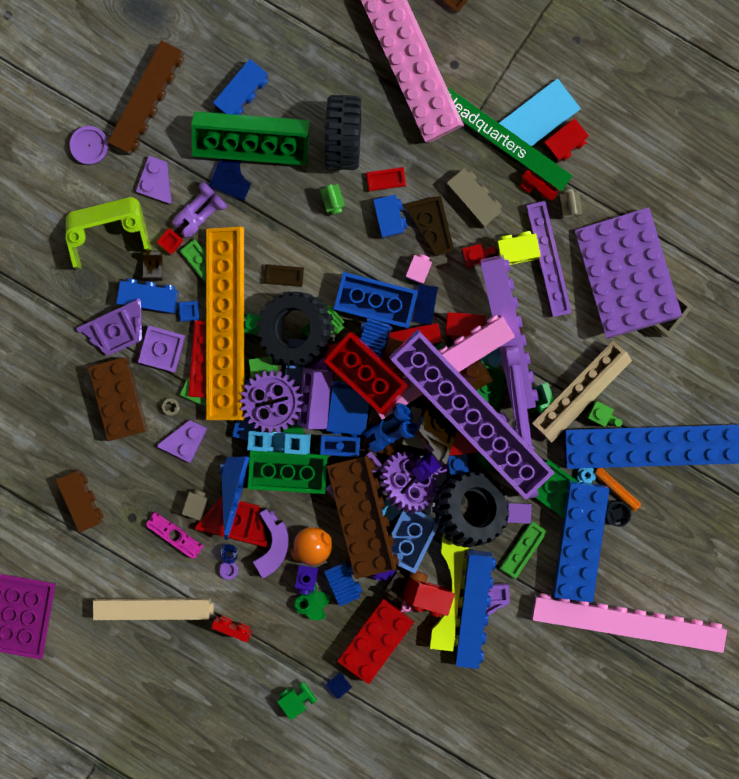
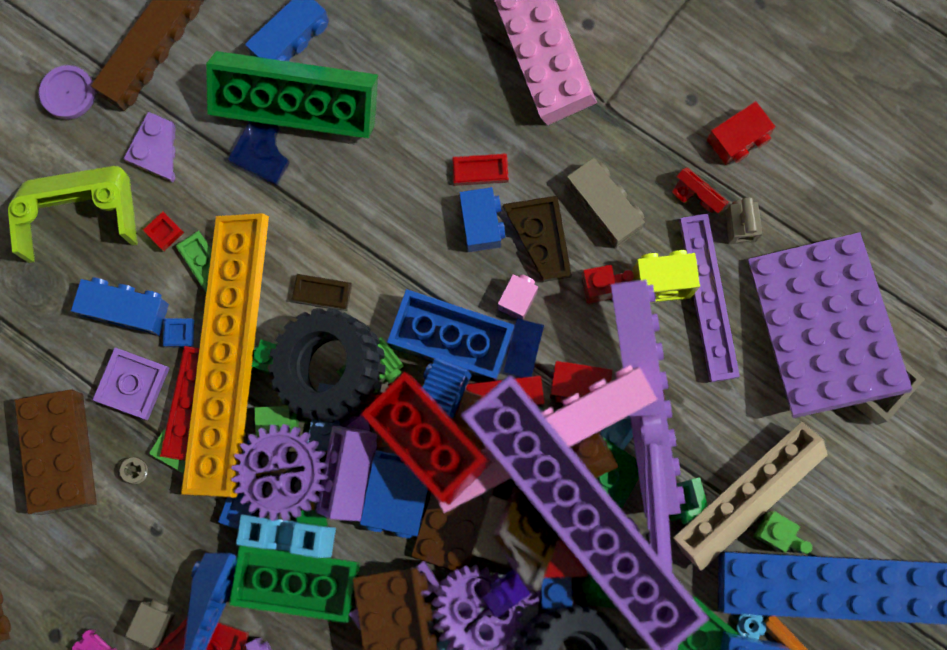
camera: 10 degrees right, 10 degrees down
medium lavender wing [76,298,142,356] -> none
dark brown bracket [142,250,163,281] -> none
medium lavender wing [157,420,208,463] -> none
medium lavender piece [171,181,228,238] -> none
bright green brick [320,184,345,215] -> none
blue brick [320,435,360,457] -> none
black tyre [325,95,361,170] -> none
blue piece [365,403,417,452] -> none
green tile [447,87,573,192] -> none
medium azure tile [500,79,581,146] -> none

